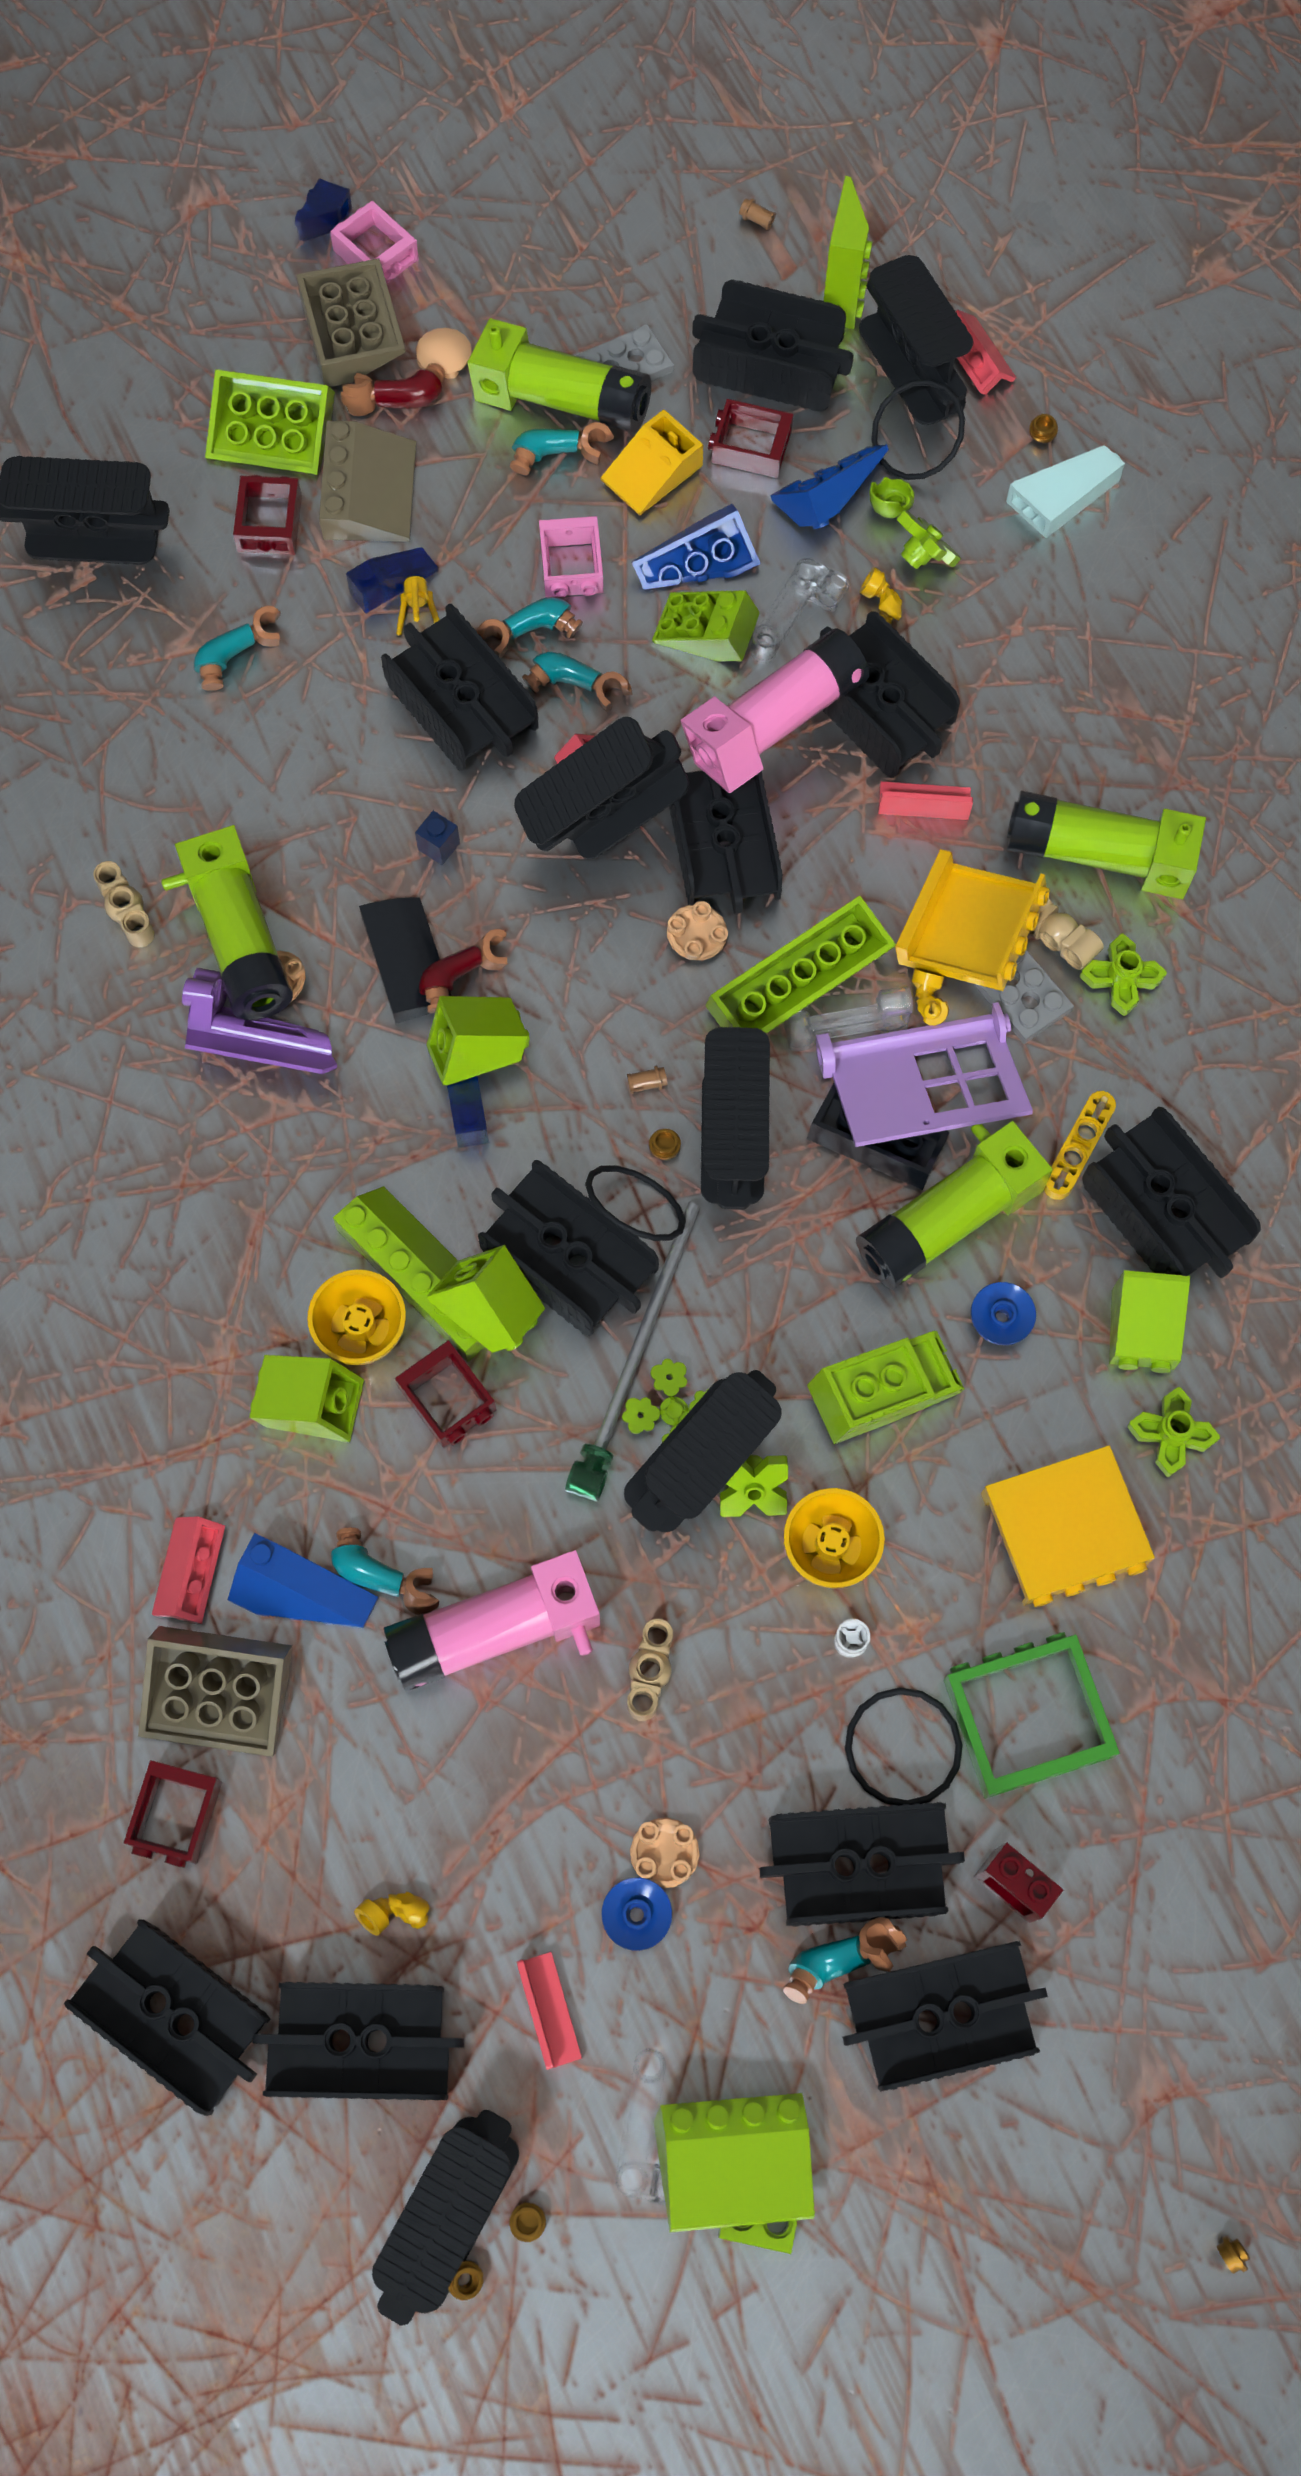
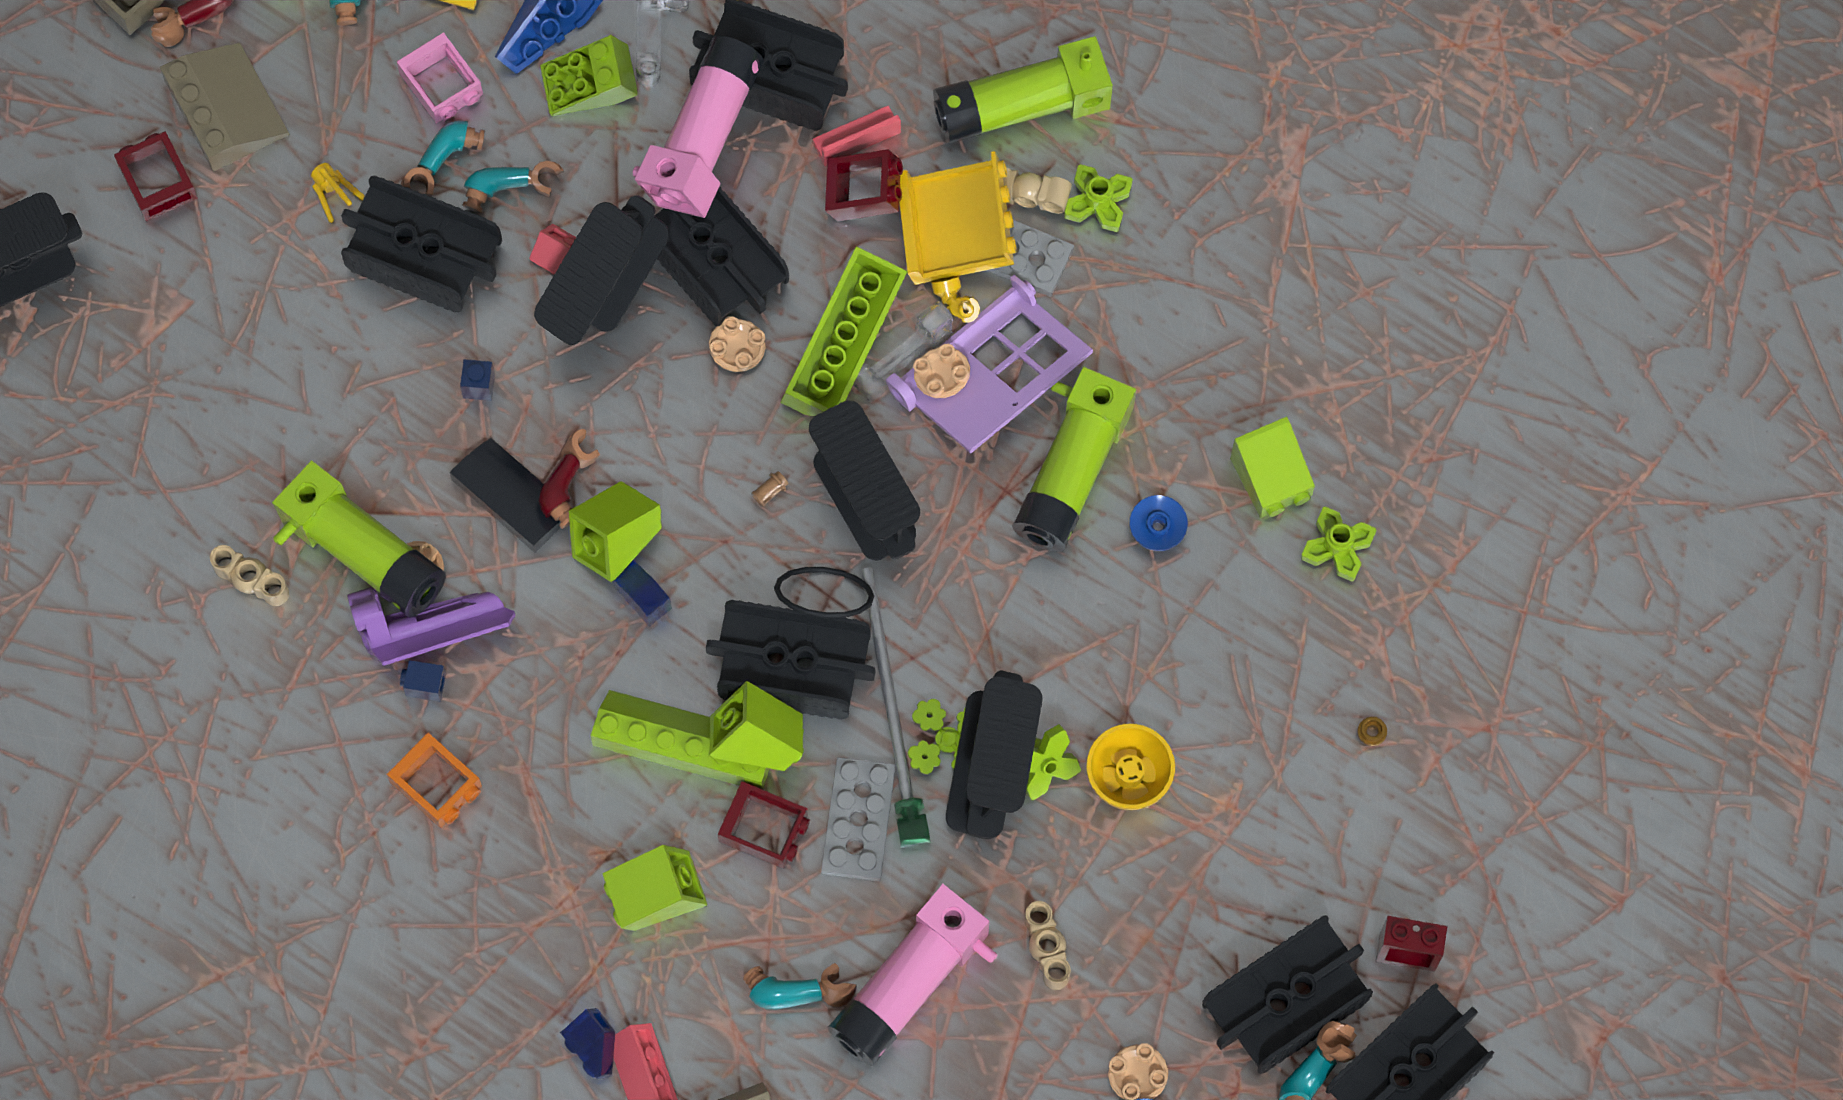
camera: 30 degrees left, 0 degrees up
piece [194,606,281,691] -> none
lime slope [205,369,335,475] -> none
blue wedge [227,1533,379,1628] -> none
yellow piece [307,1270,406,1365] -> none
clear blue slope [346,547,439,614] -> none
pearl gold plate [649,1129,681,1160] -> none
black slope [807,1083,950,1190] -> none
lime piece [807,1330,964,1444] -> none
white wheel [834,1619,870,1658] -> none
black piece [845,1687,963,1806] -> none
bright green window [944,1632,1120,1799] -> none
yellow panel [981,1445,1155,1608] -> none
yellow beam [1044,1091,1116,1200] -> none
black piece [1082,1107,1261,1278] -> none
none -> orange window [387,732,482,828]
none -> dark blue brick [400,660,447,702]
none -> clear blue slope [560,1008,615,1079]
none -> light grey plate [821,757,896,881]
none -> dark red window [825,149,903,222]
none -> light nougat dish [913,344,970,398]
none -> pearl gold plate [1357,717,1387,746]

